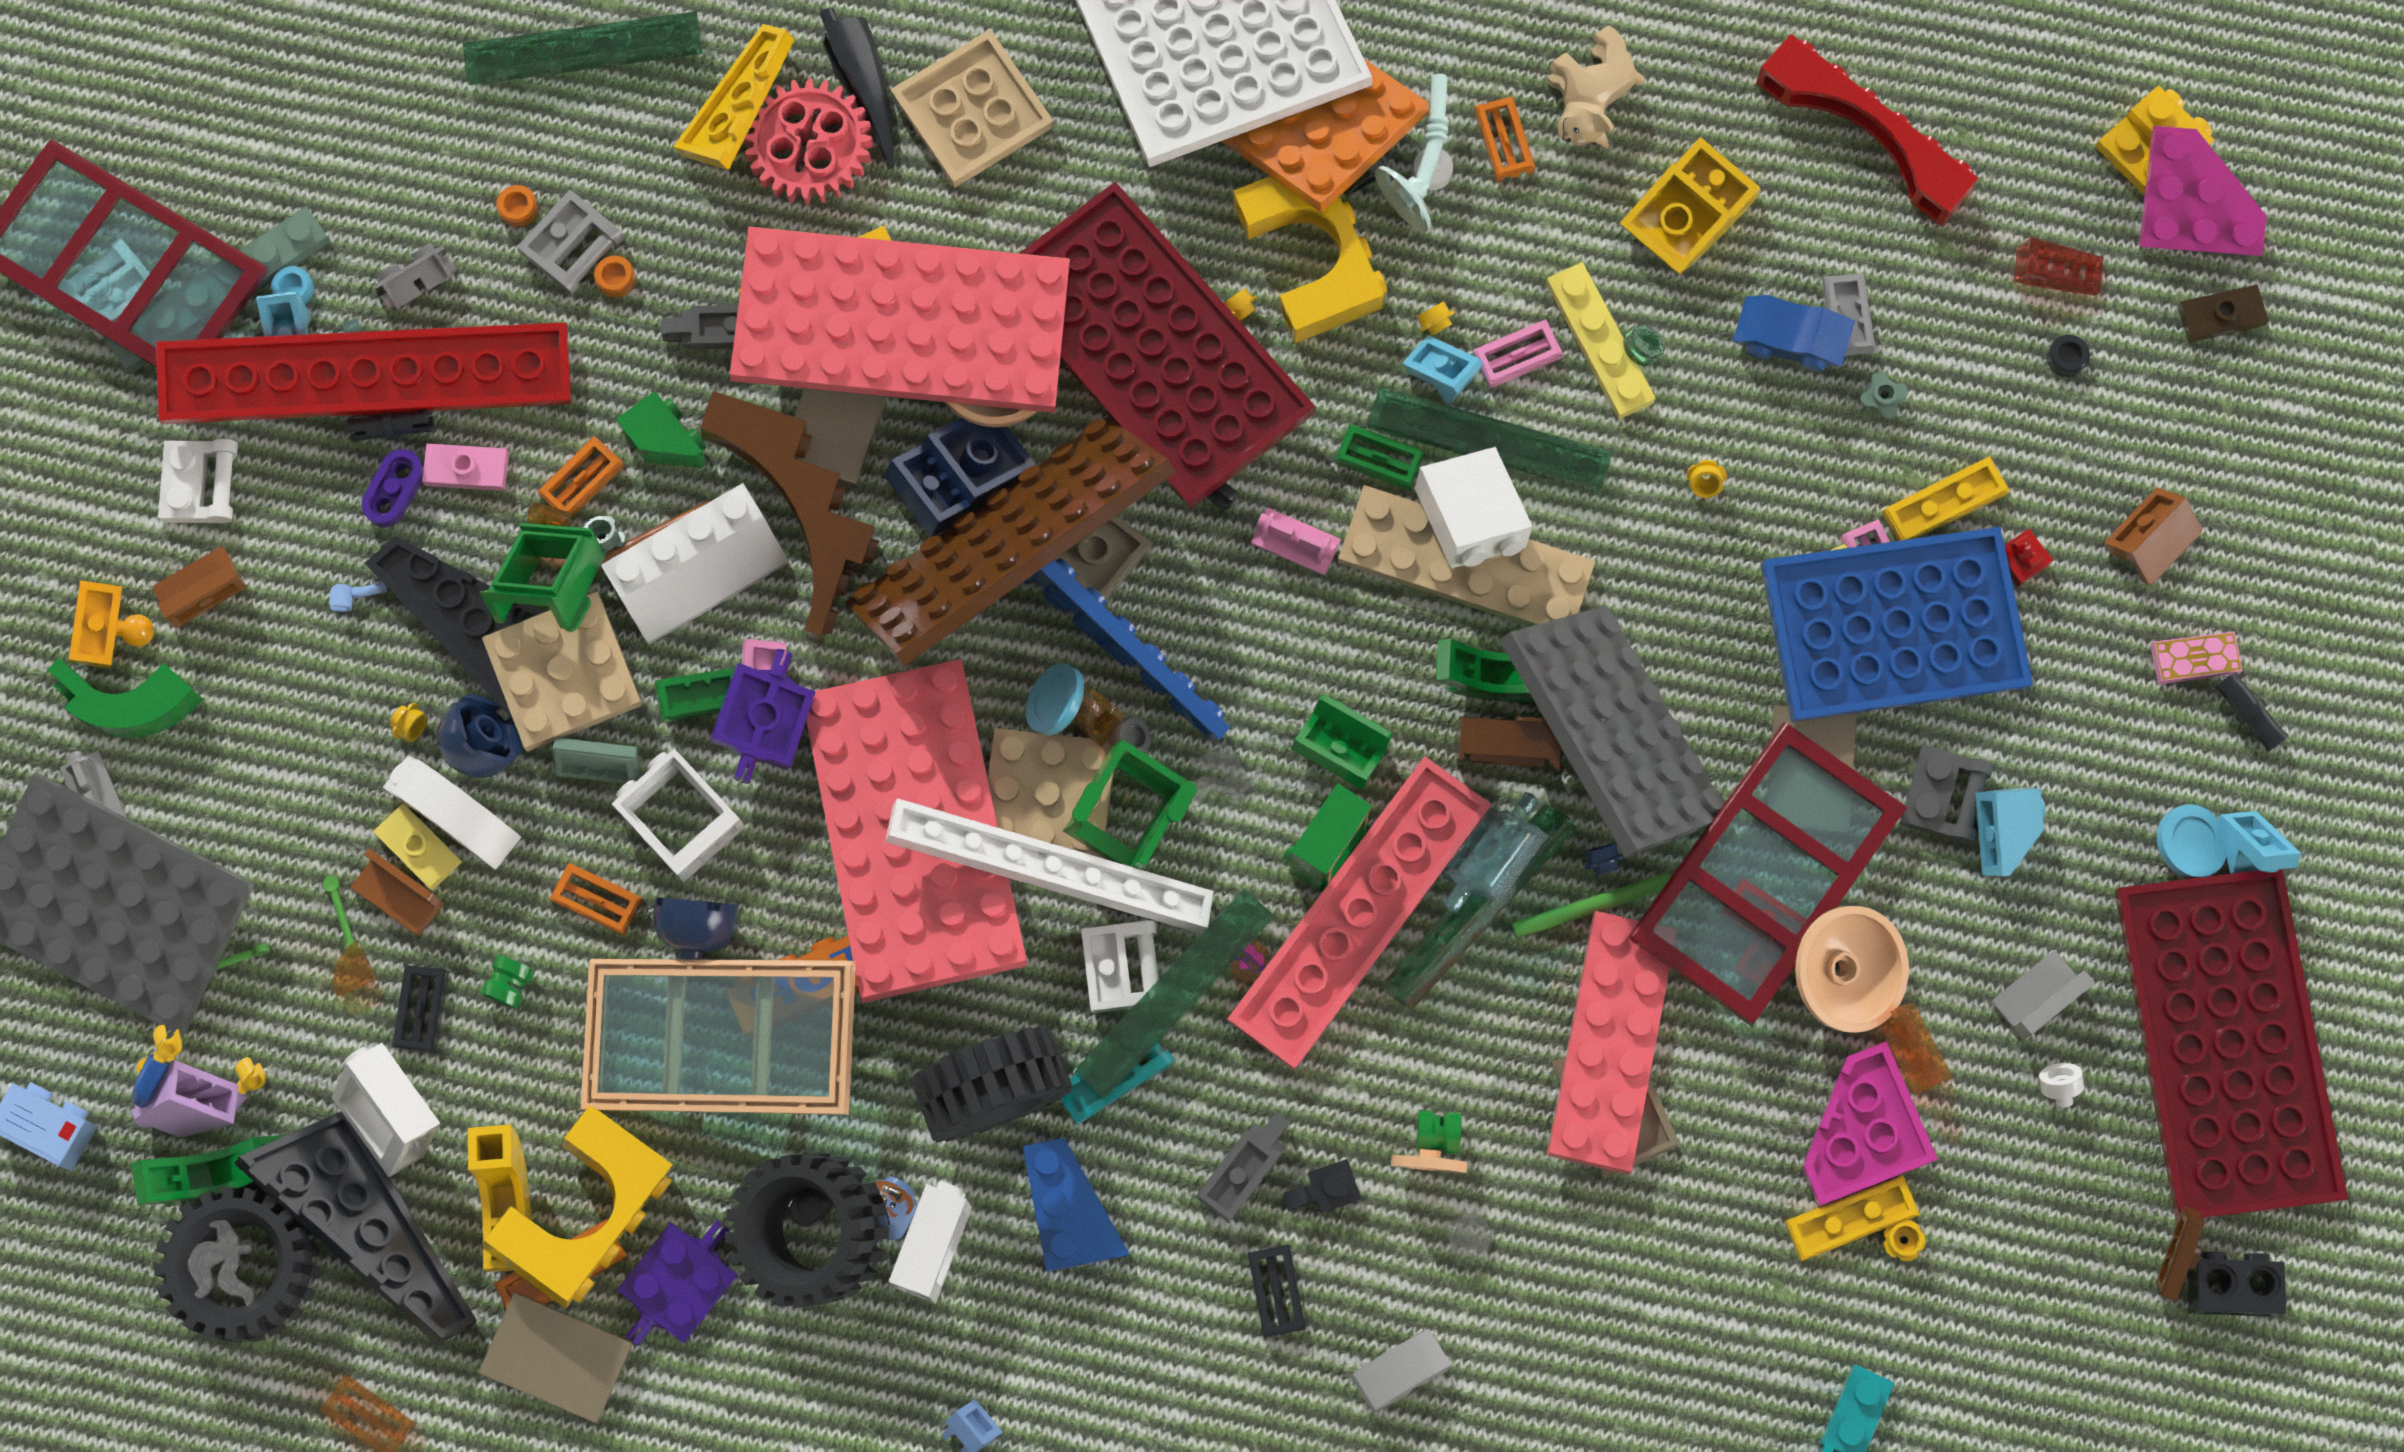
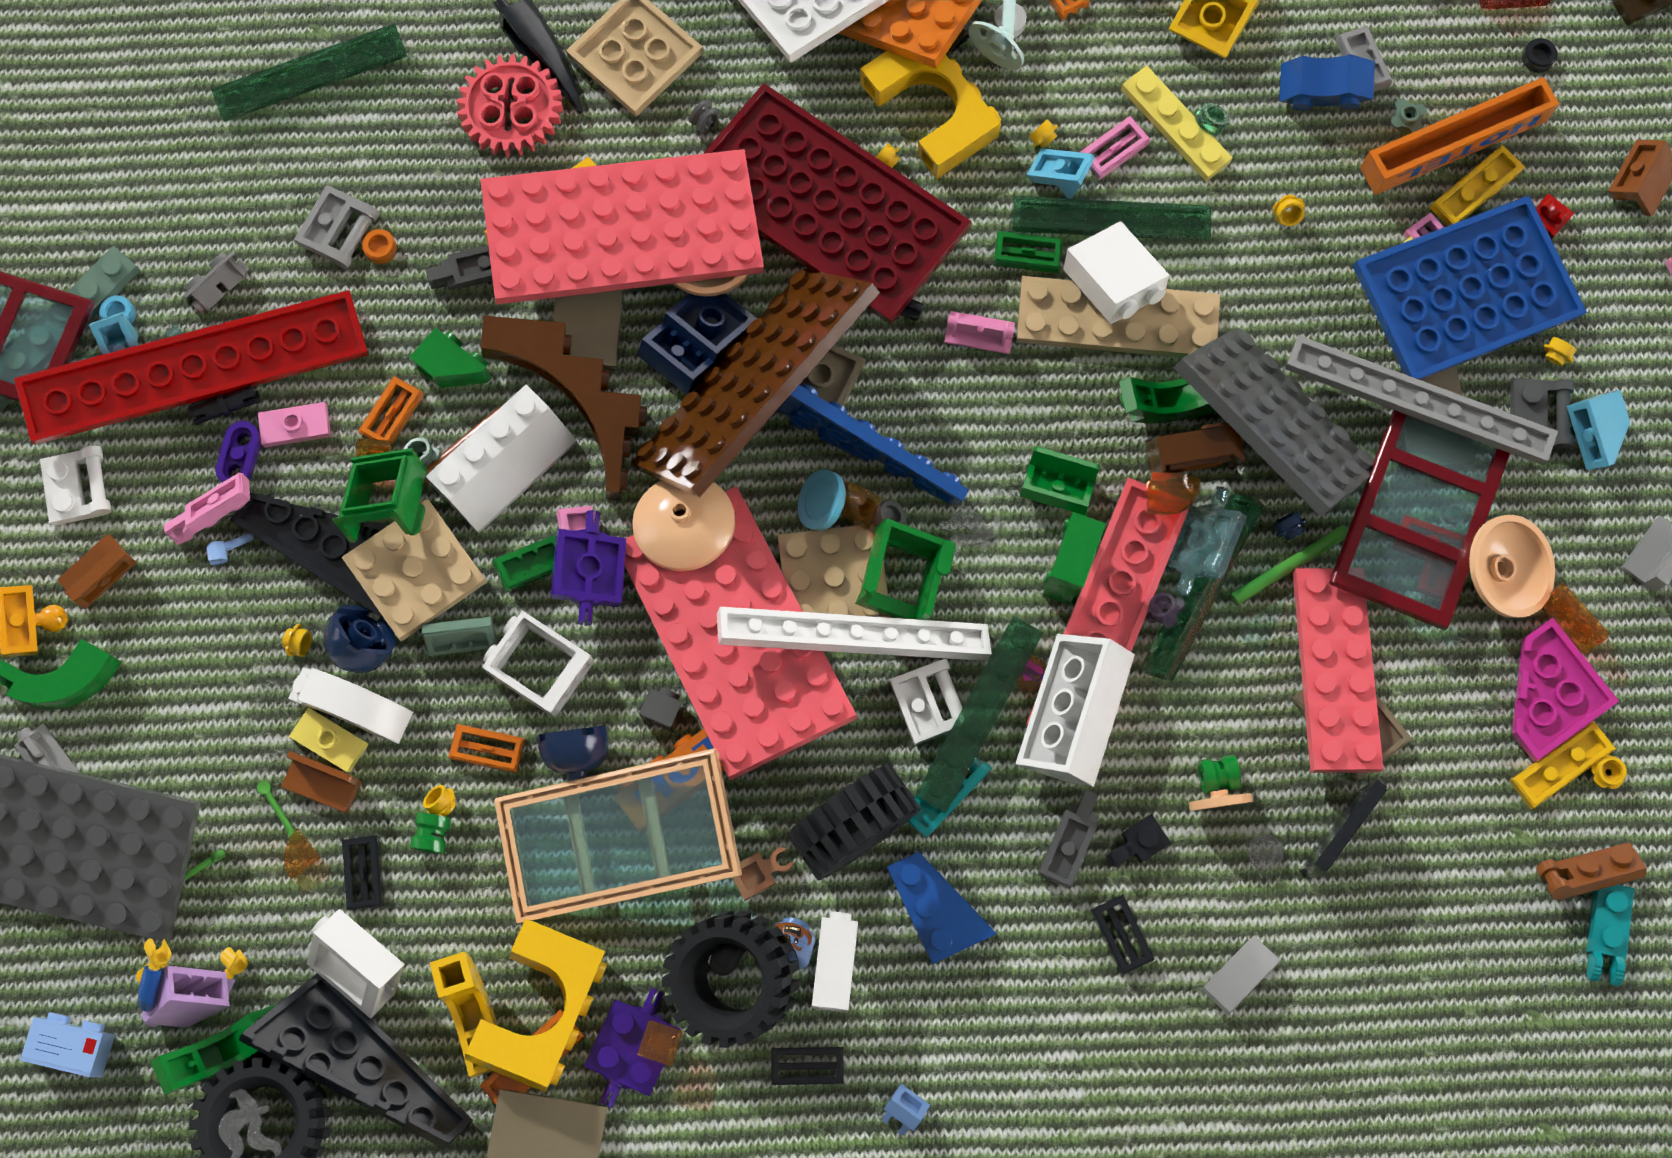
camera: 15 degrees left, 0 degrees up
orange tile [496,185,538,227] -> none
yellow wing [673,24,795,170] -> none
none -> bright pink hinge [164,473,250,545]
none -> yellow plate [423,785,456,817]
none -> light nougat dish [632,481,735,571]
none -> clear orange plate [637,1020,683,1066]
none -> dark grey plate [639,687,685,733]
none -> dark grey bush [689,100,721,133]
none -> nougat plate [732,847,794,901]
none -> black tile [771,1047,844,1085]
none -> white slope [1016,634,1135,787]
none -> clear purple plate [1146,592,1185,628]
none -> clear orange brick [1147,472,1201,515]
none -> light grey plate [1285,335,1558,466]
none -> black tile [1299,779,1387,879]
none -> orange brick [1360,77,1559,195]
none -> dark orange plate [1536,842,1647,900]
none -> yellow plate [1543,337,1577,366]

